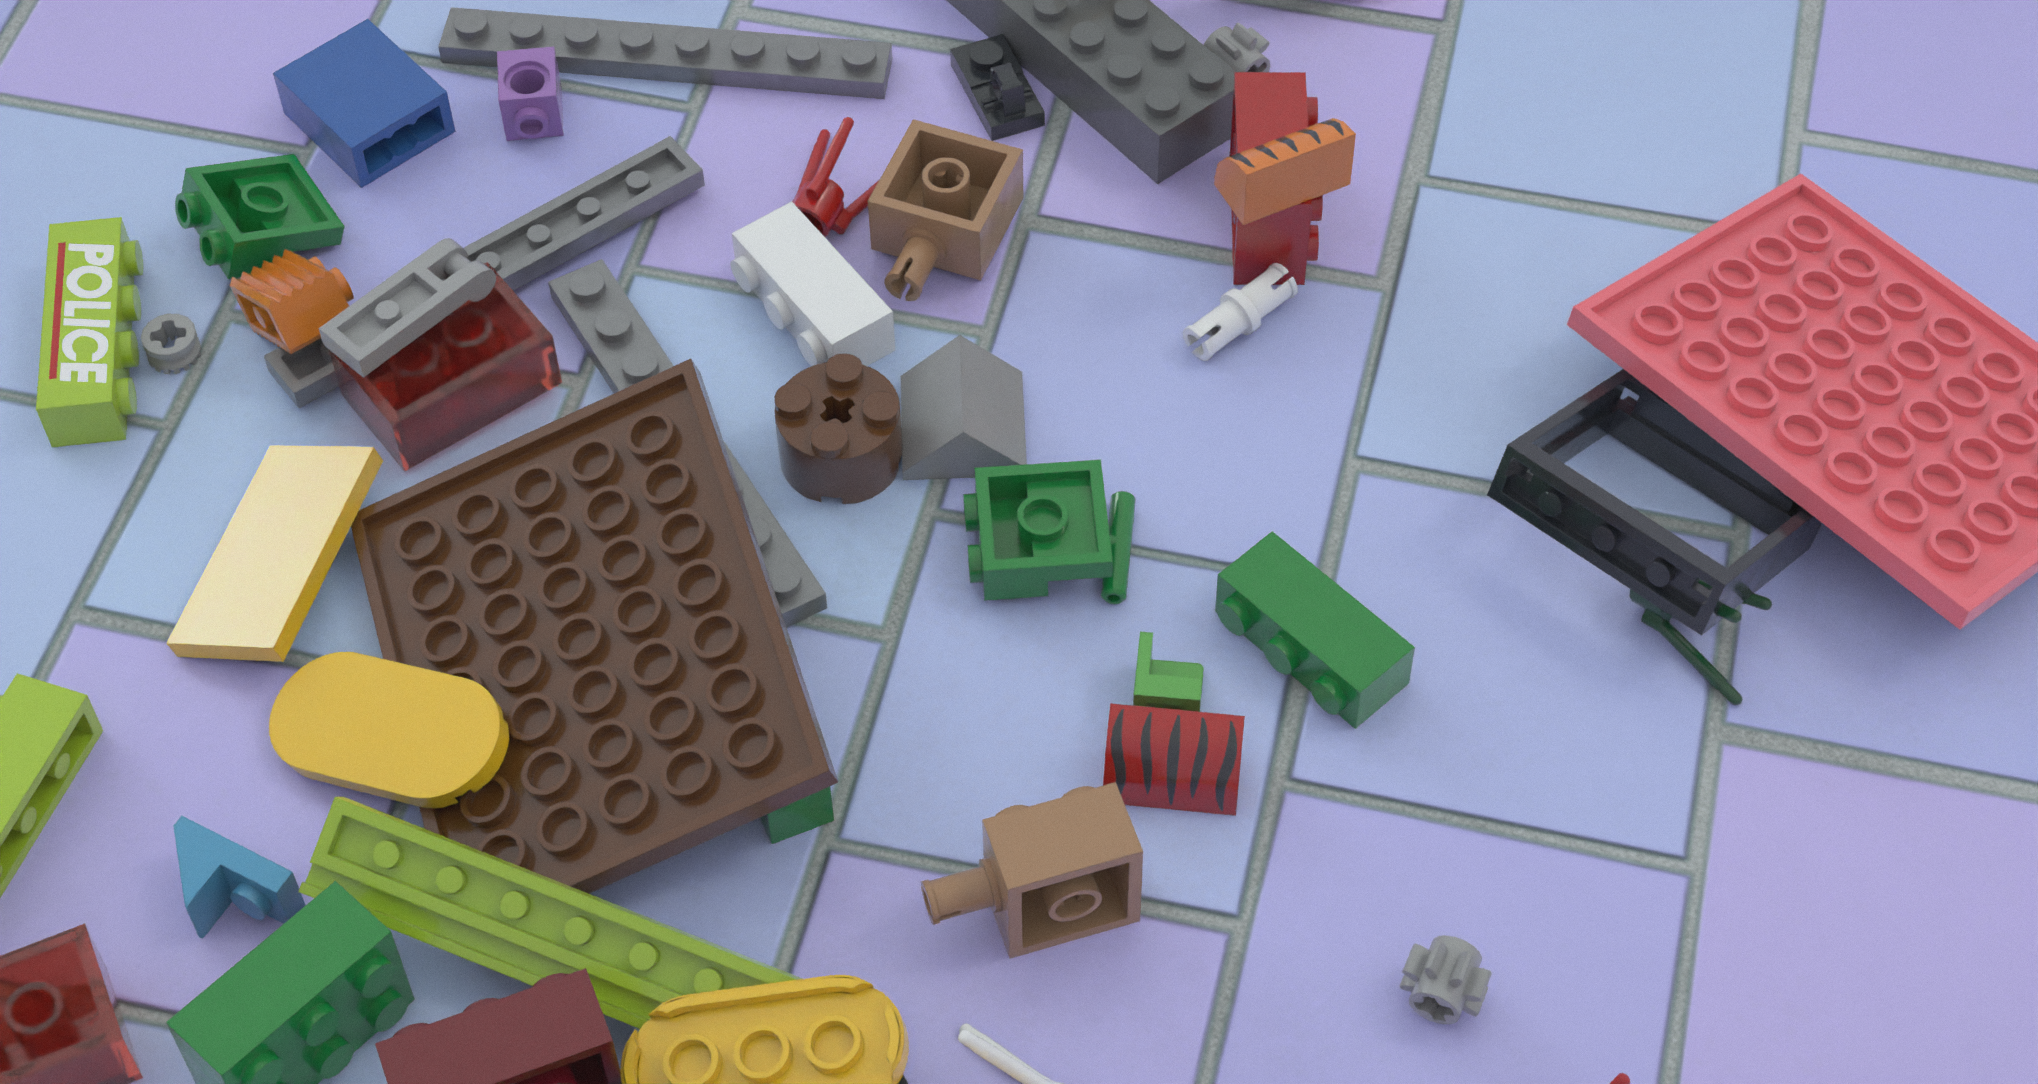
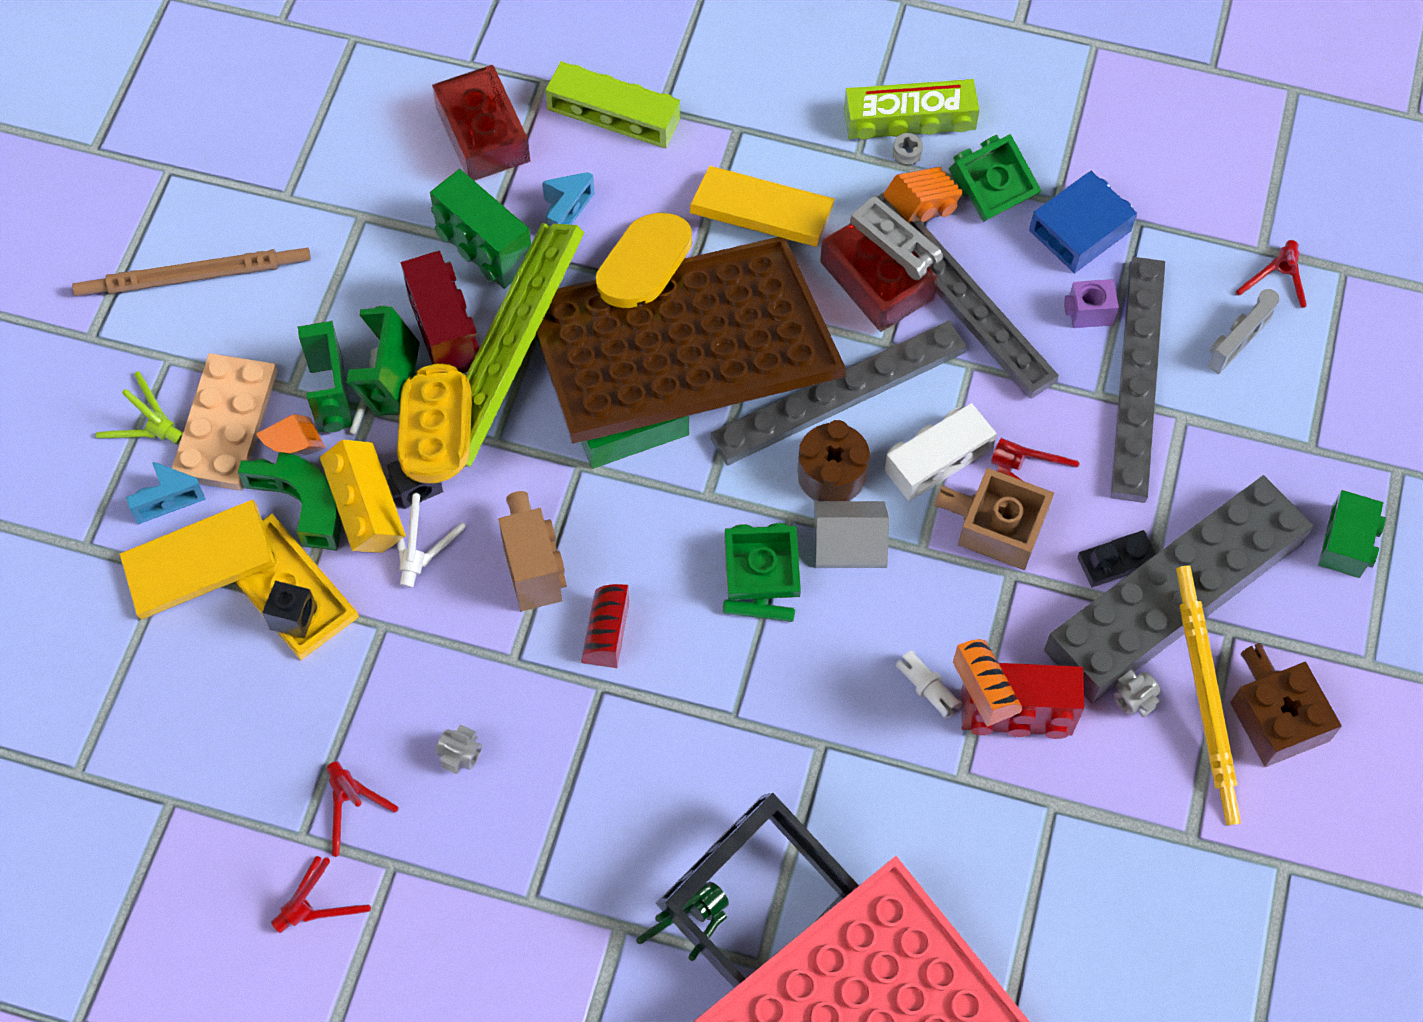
camera: 90 degrees right, 10 degrees up
bright green panel [1133,631,1204,712] -> none
green brick [1215,531,1415,729] -> none

